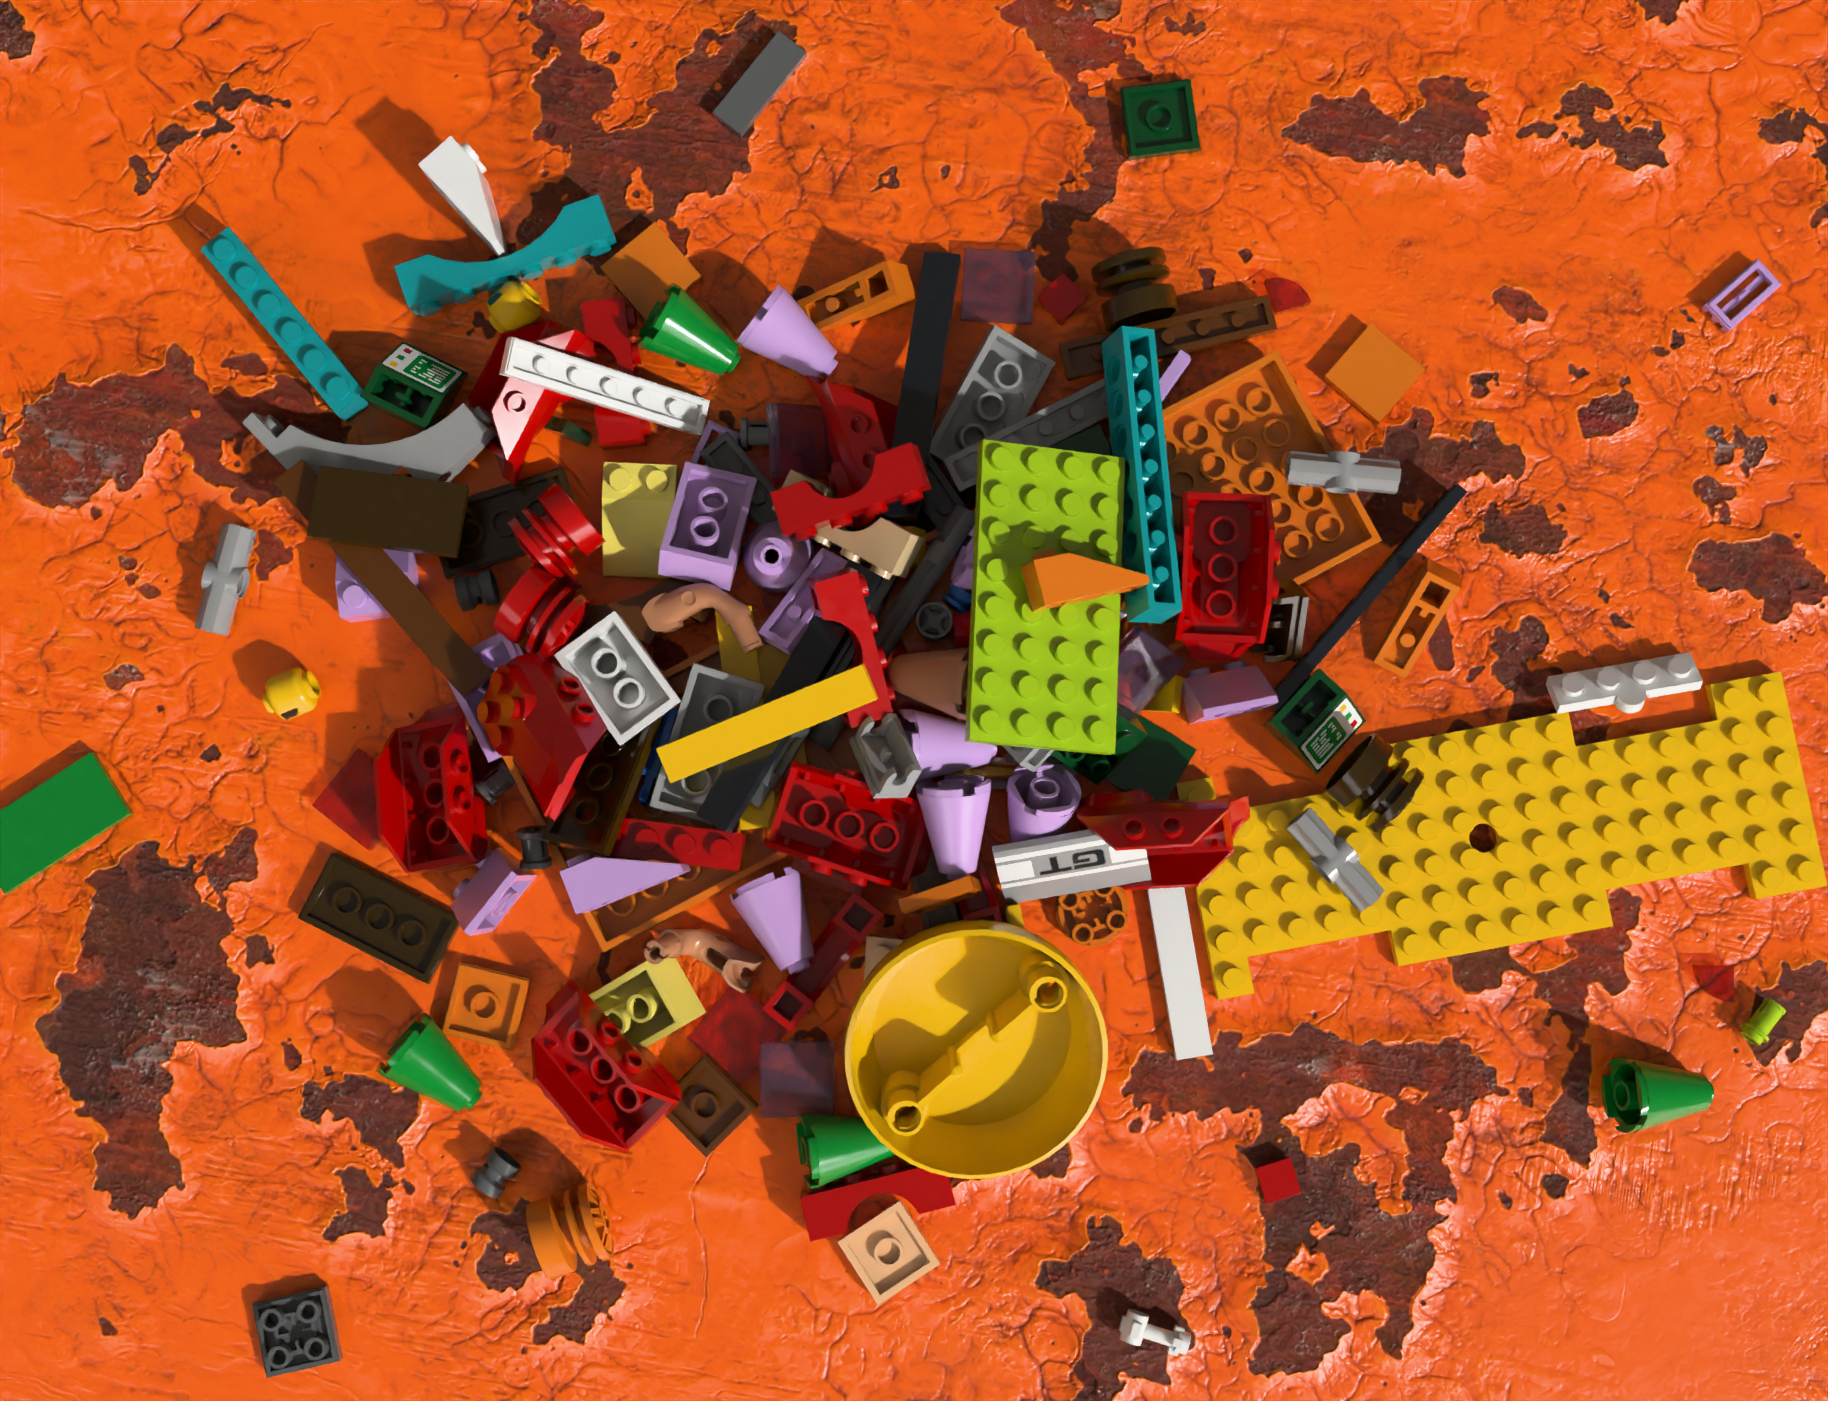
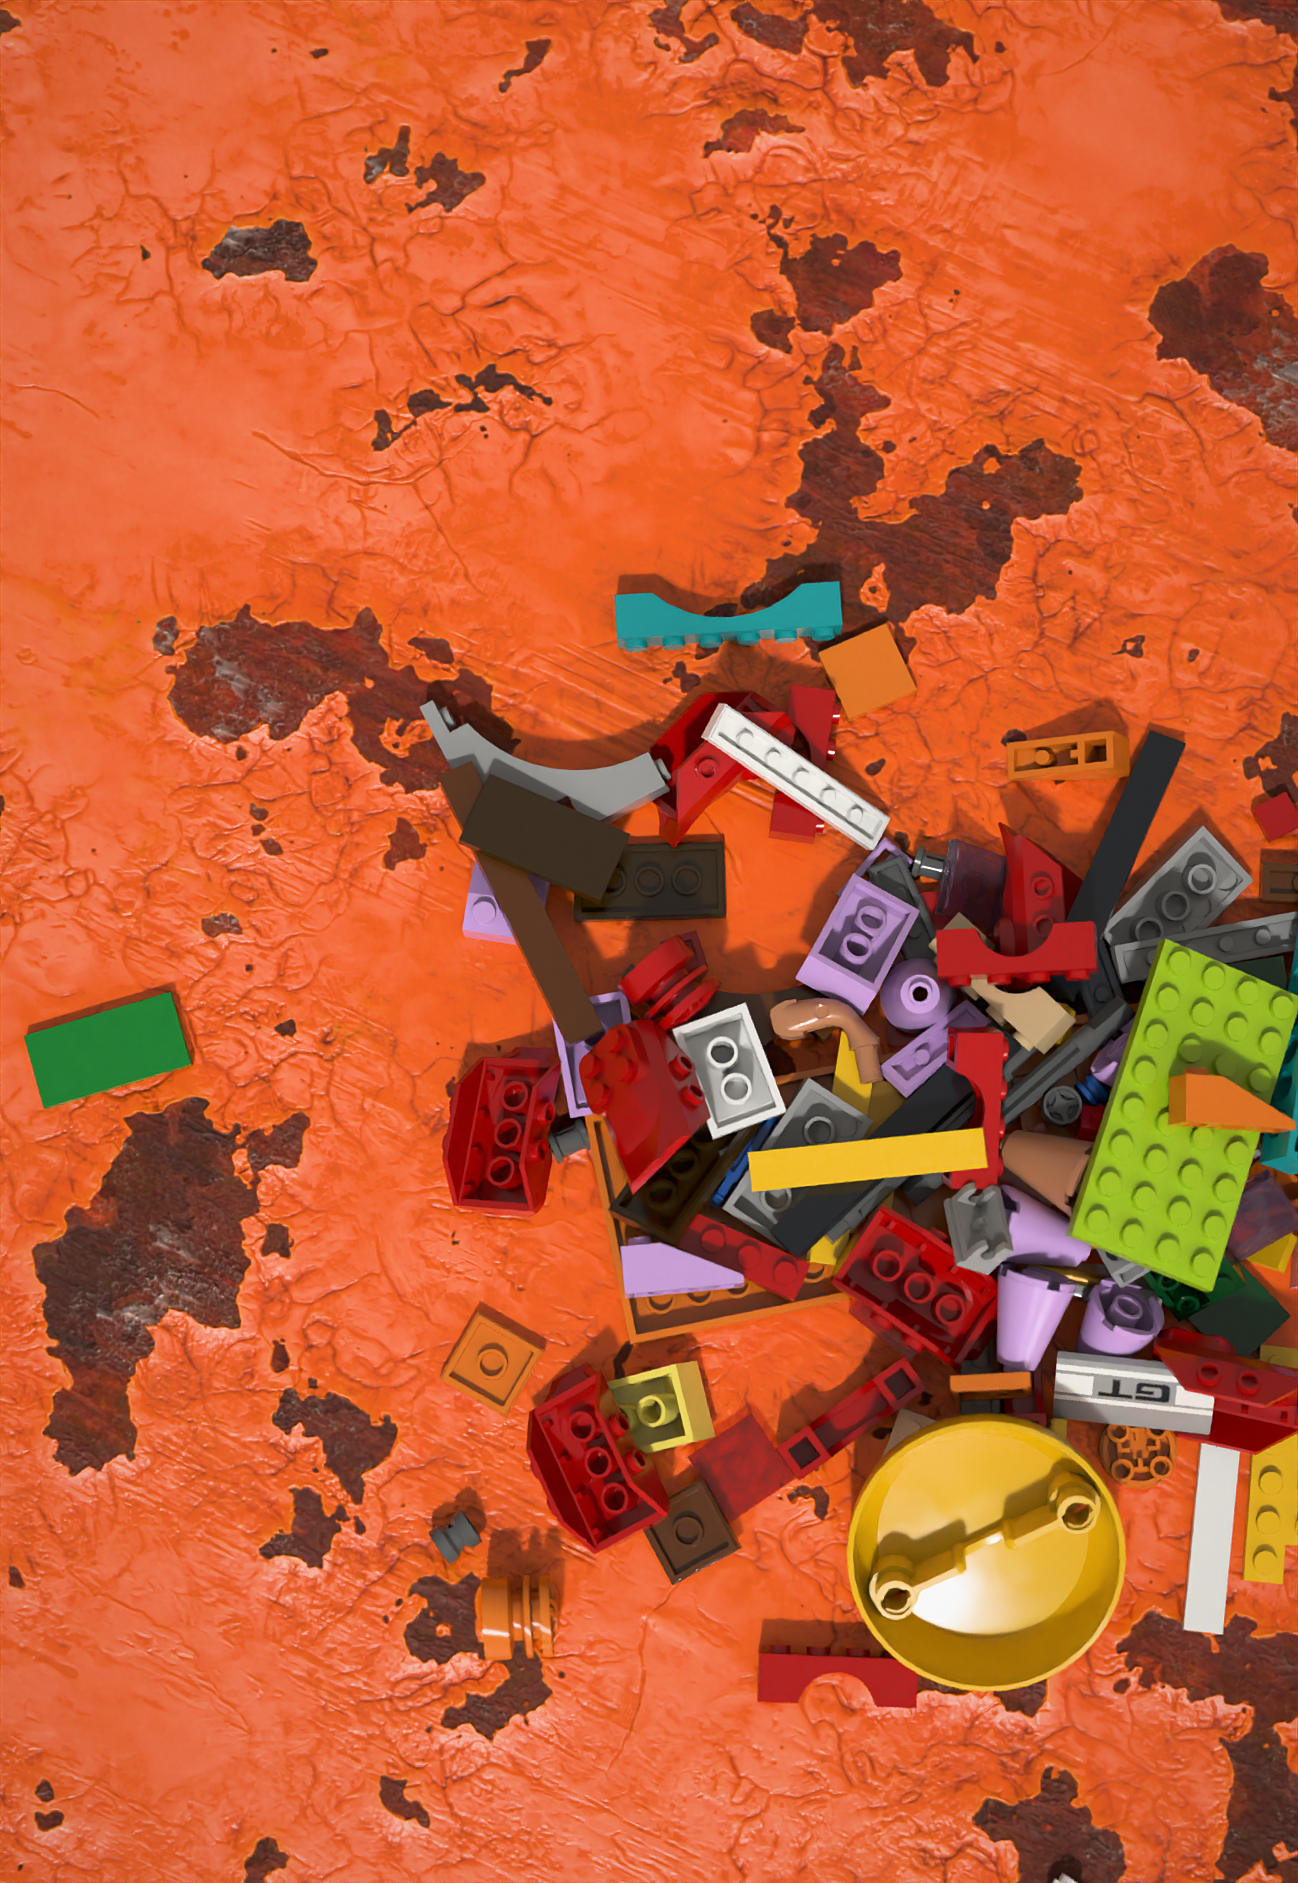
camera: 20 degrees right, 5 degrees down
light grey piece [194,523,257,636] -> none
teal arch [200,226,370,423] -> none
dark grey tile [252,1285,343,1378] -> none
yellow head [262,667,321,720] -> none
dark brown tile [298,852,460,984] -> none
clear red tile [312,748,381,850] -> none
dark green slope [361,341,468,431] -> none
green cone [376,1013,483,1112] -> none
white slope [418,136,509,258] -> none
lavender slope [450,848,537,936] -> none
dark grey wheel [454,568,500,612] -> none
yellow head [487,281,542,333] -> none
red wheel [507,482,606,581] -> none
dark grey bush [516,825,553,870] -> none
tile [543,416,593,447] -> none
light yellow slope [602,462,681,579] -> none
green cone [636,283,741,376] -> none
nougat piece [644,928,766,993] -> none
dark grey tile [712,31,807,138] -> none
lavender cone [729,866,815,975] -> none
lavender cone [736,284,838,379] -> none
tile [759,1040,834,1118] -> none
green cone [796,1113,894,1189] -> none
light nougat plate [837,1199,940,1305] -> none
tile [960,248,1036,325] -> none
red tile [1253,1156,1301,1204] -> none

